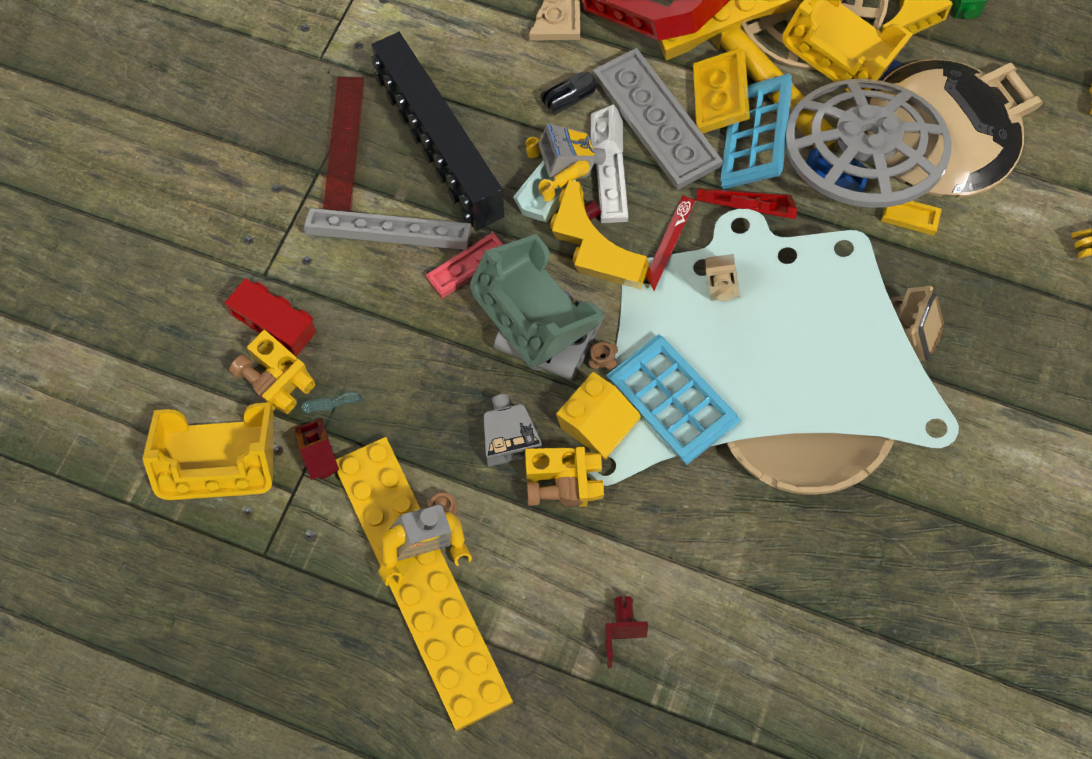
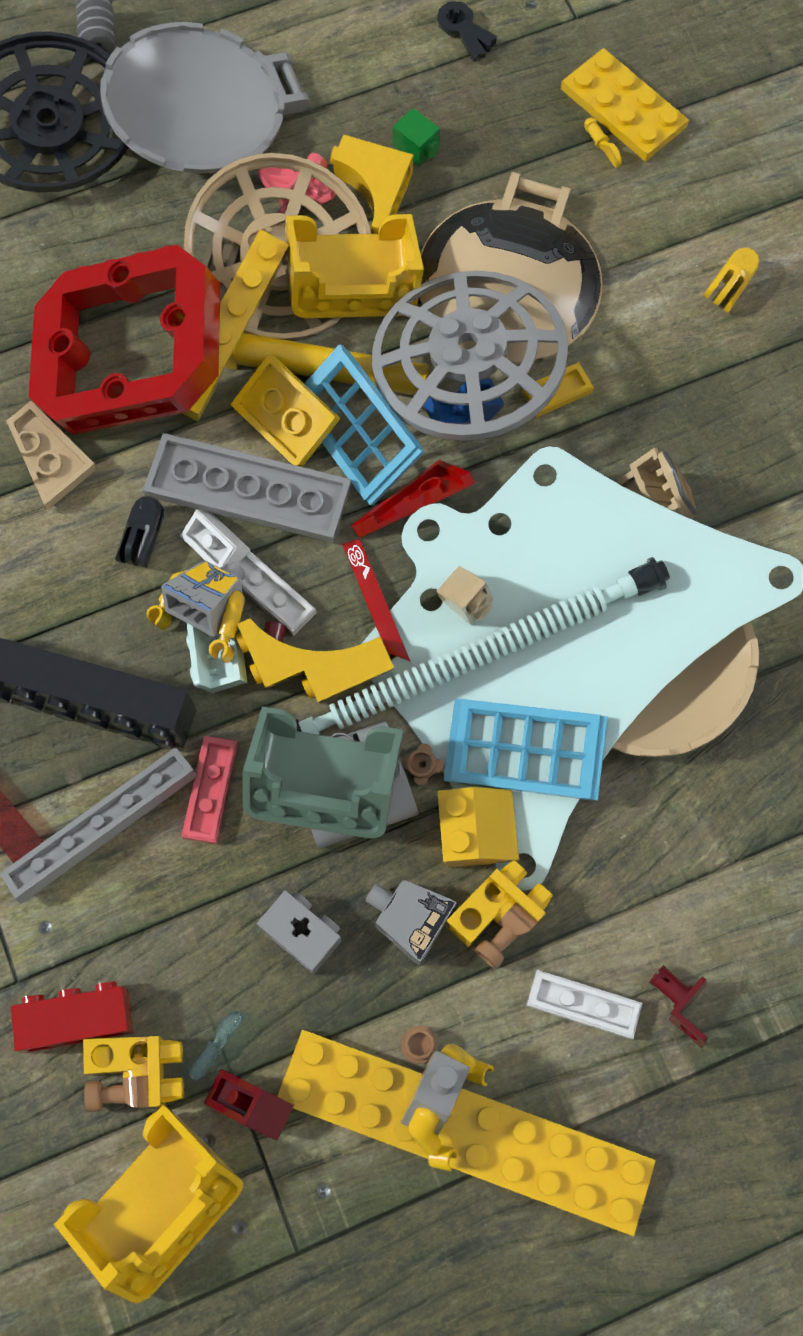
camera: 45 degrees left, 5 degrees up
none -> light grey brick [256,890,342,974]
none -> light aqua hose [296,557,670,735]
none -> white tile [526,970,643,1040]

